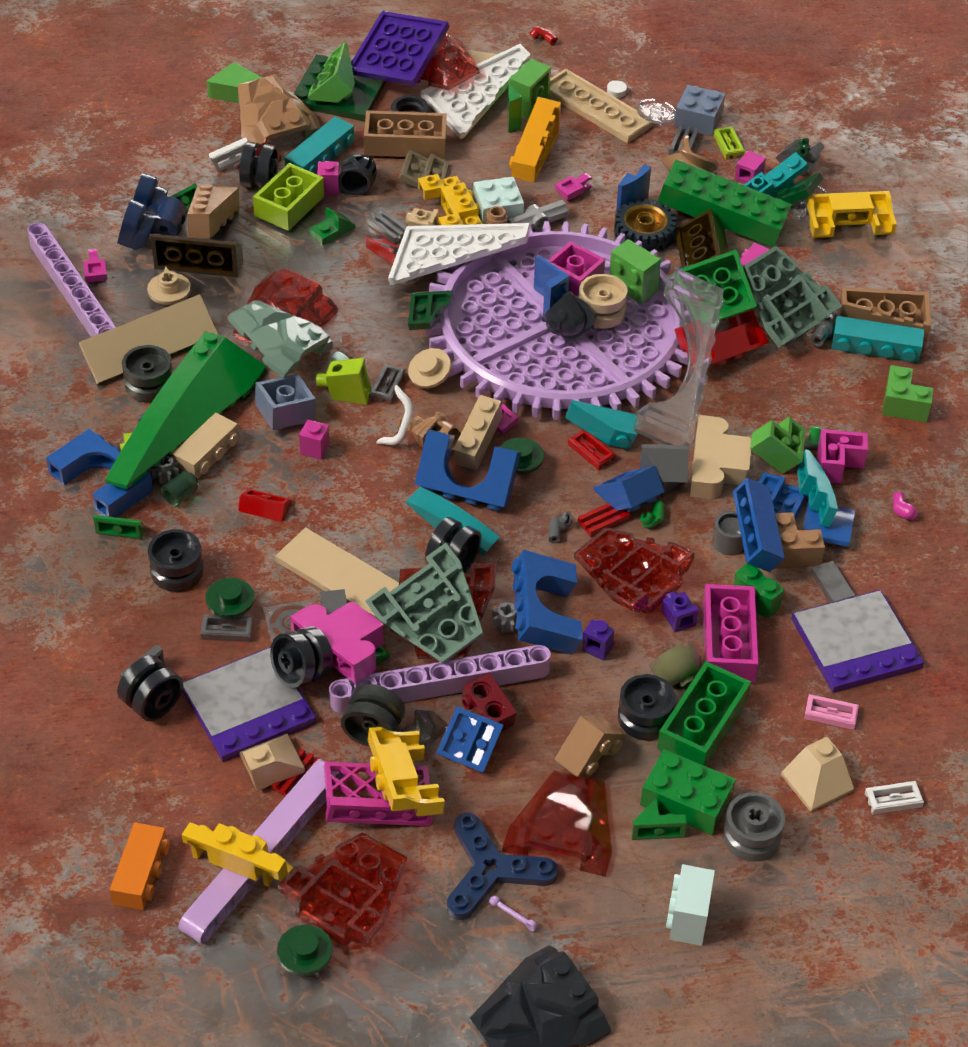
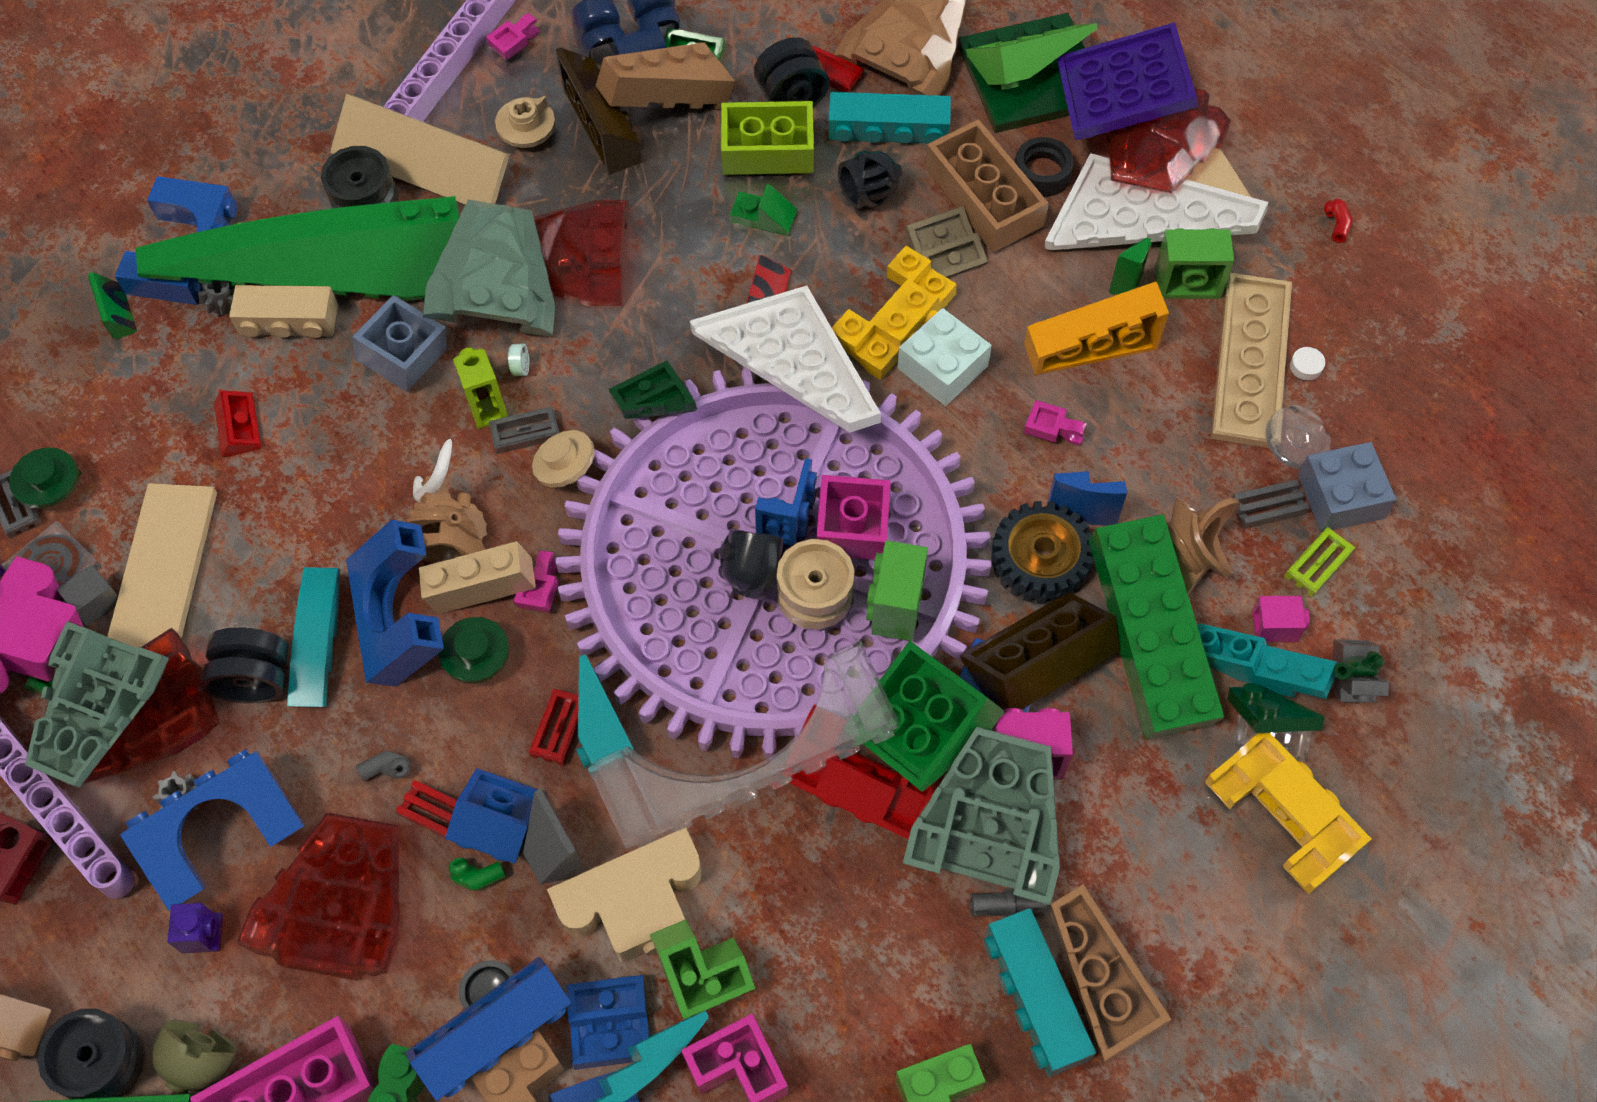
camera: 60 degrees right, 15 degrees up
black wheel [148,529,204,591] -> none
clear green brick [161,471,198,506] -> none
white tile [209,137,248,172] -> none
dark pink brick [299,419,330,460] -> none
dark pink brick [317,161,339,194] -> none
flat silver tile [367,209,407,244] -> none
tan brick [405,208,438,226] -> none
medium nougat brick [486,206,508,224] -> none
light grey piece [507,200,568,232] -> none
dark purple brick [661,591,699,632] -> none
green arm [804,426,821,450] -> none

